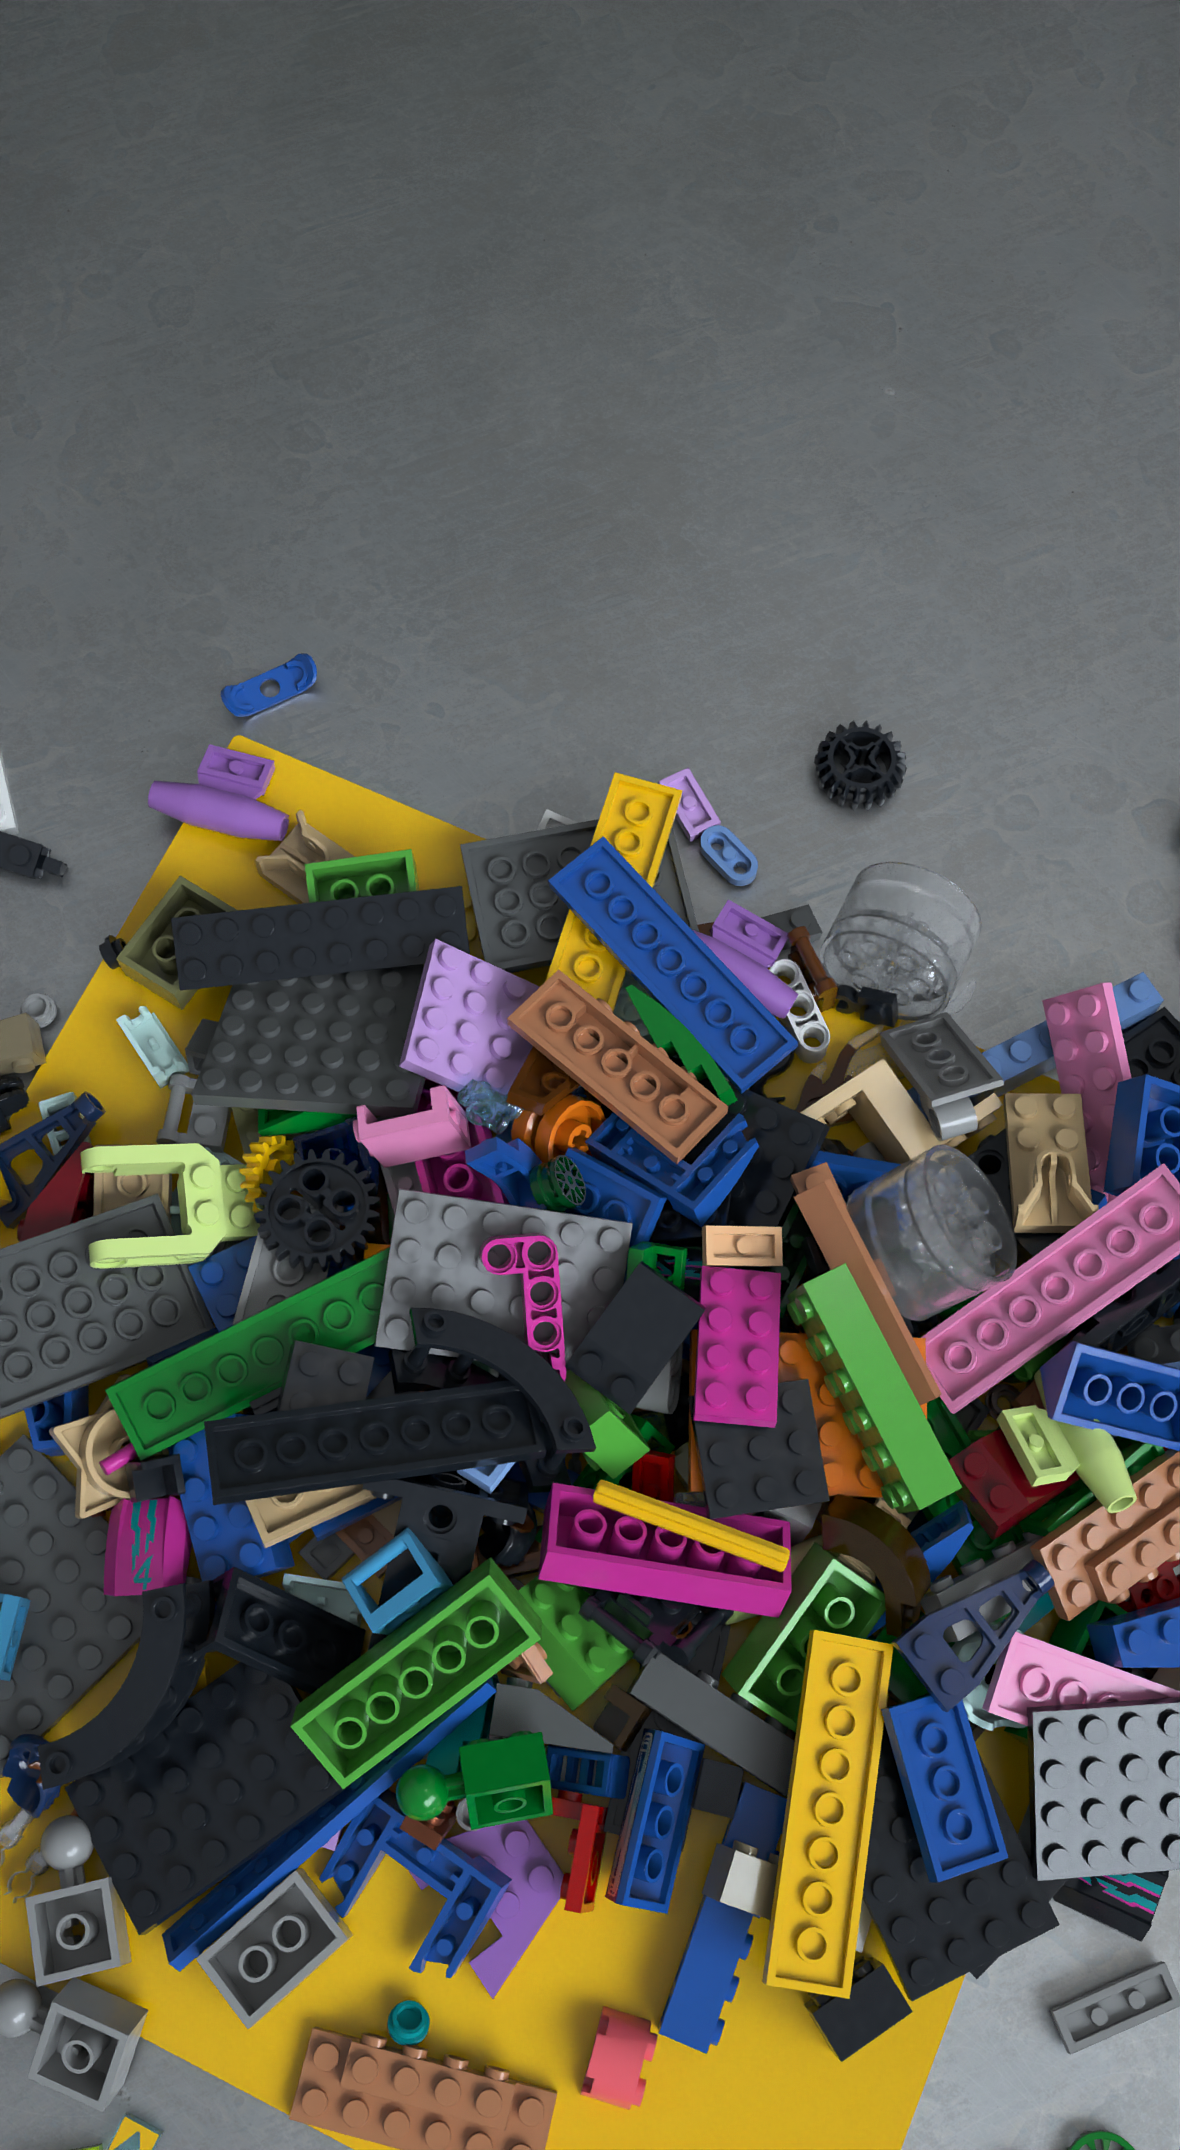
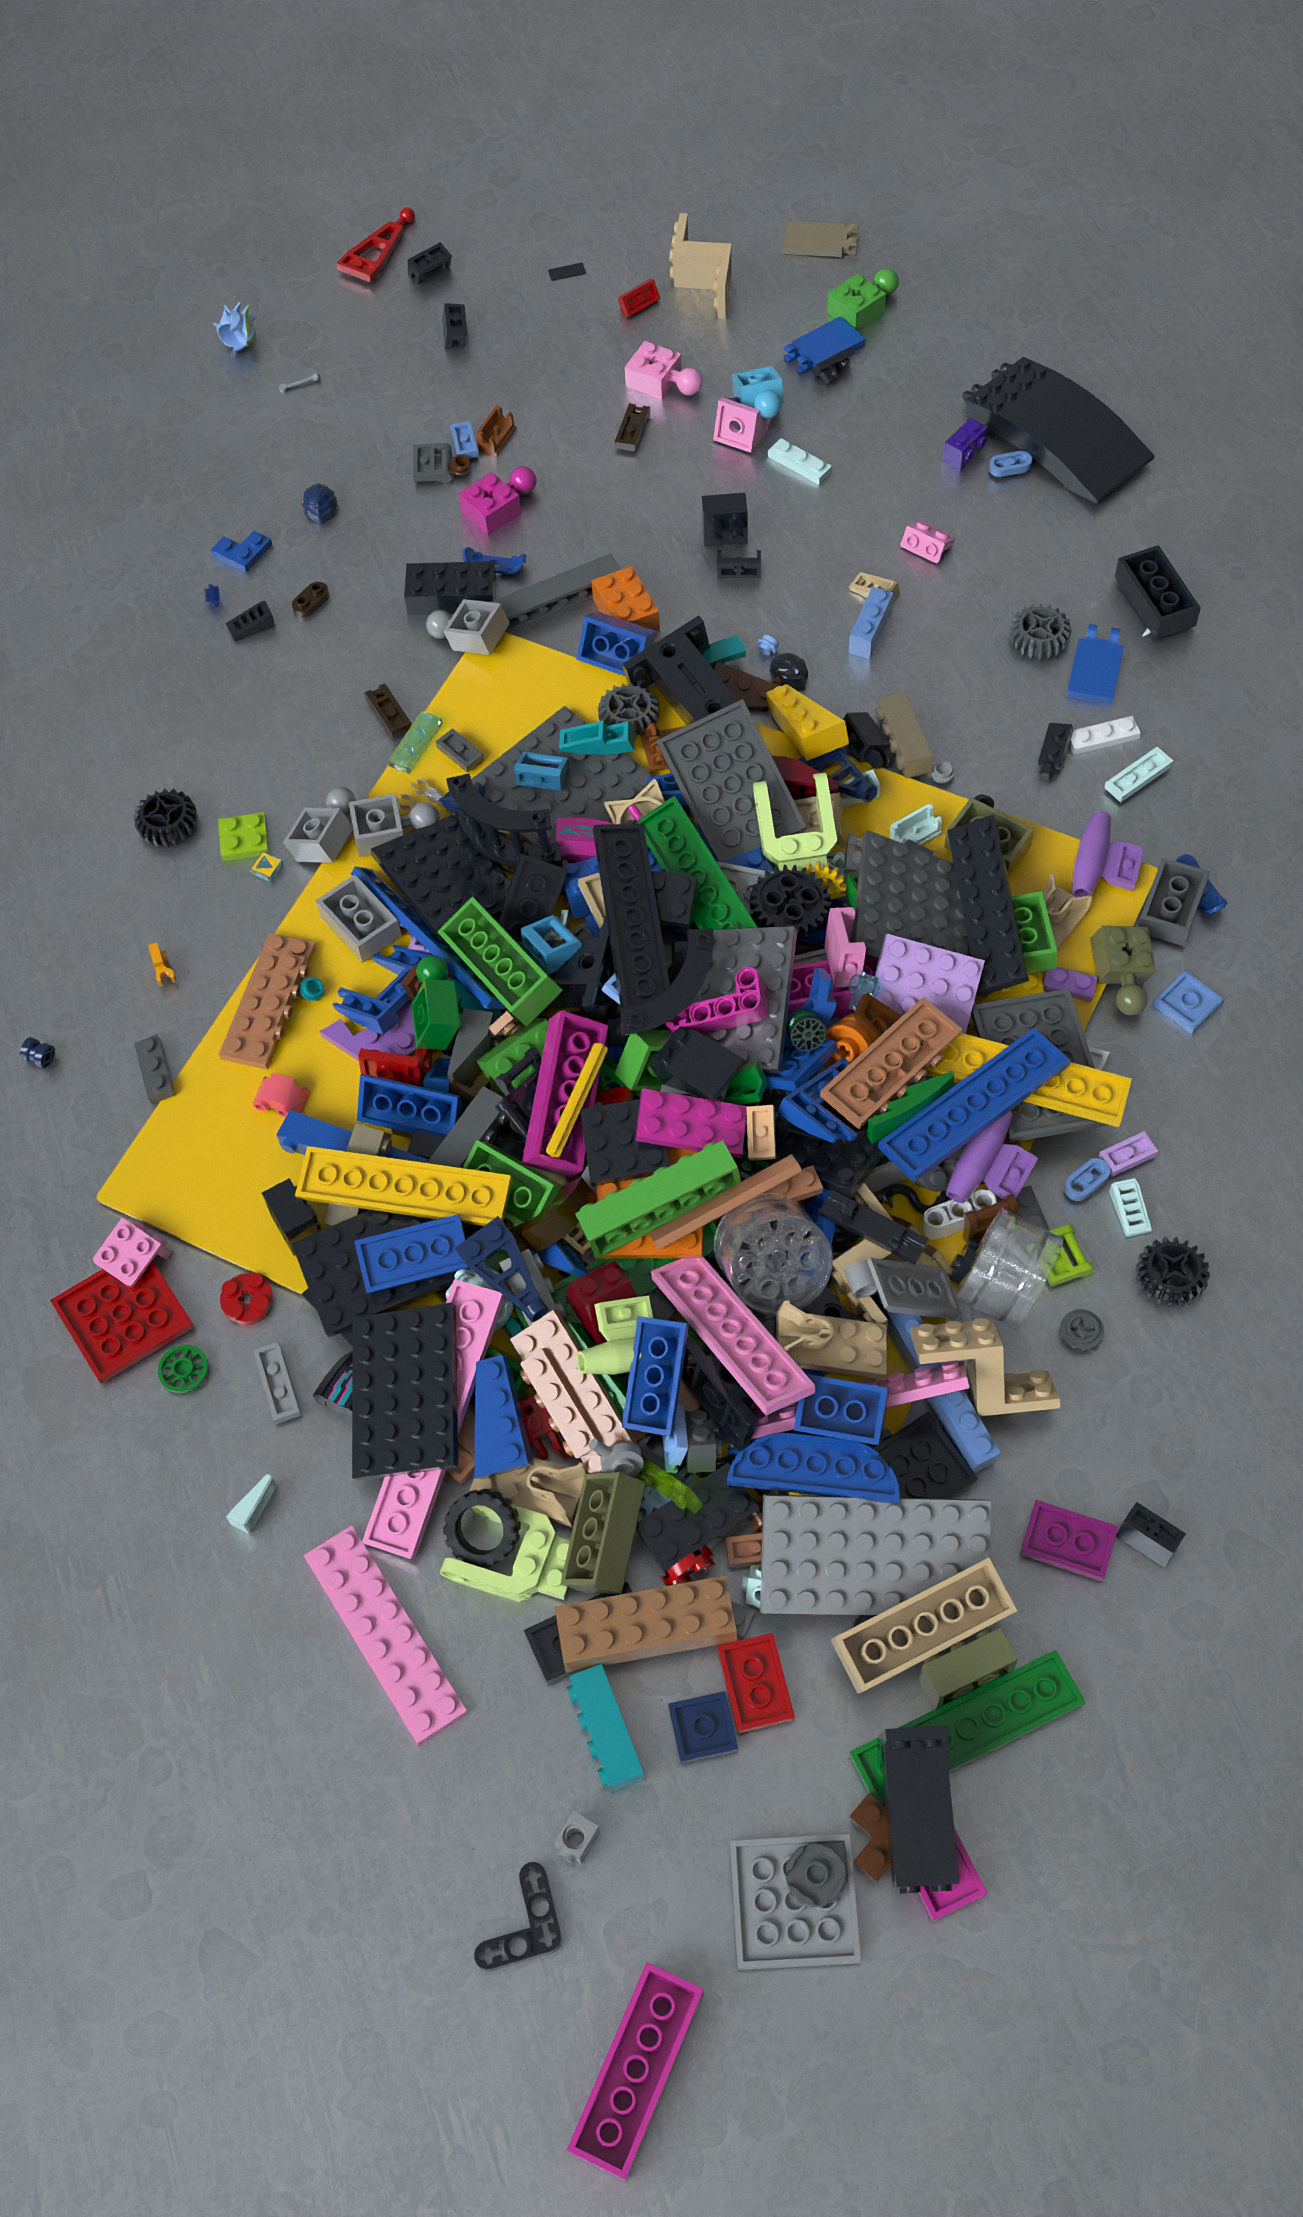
camera: 95 degrees right, 10 degrees down
none -> red plate [220,1273,274,1326]
none -> black hinge [819,1190,929,1265]
none -> tan bracket [910,1318,1060,1416]
none -> lime plate [1029,1224,1095,1287]
none -> medium lavender plate [1043,967,1098,1002]
none -> dark grey gear [1060,1309,1104,1351]
none -> olive brick [1090,926,1156,1016]
none -> light aqua plate [1105,747,1173,802]
none -> light aqua slope [1109,1178,1152,1238]
none -> dark grey brick [1138,857,1210,947]
none -> medium blue tile [1152,970,1224,1034]

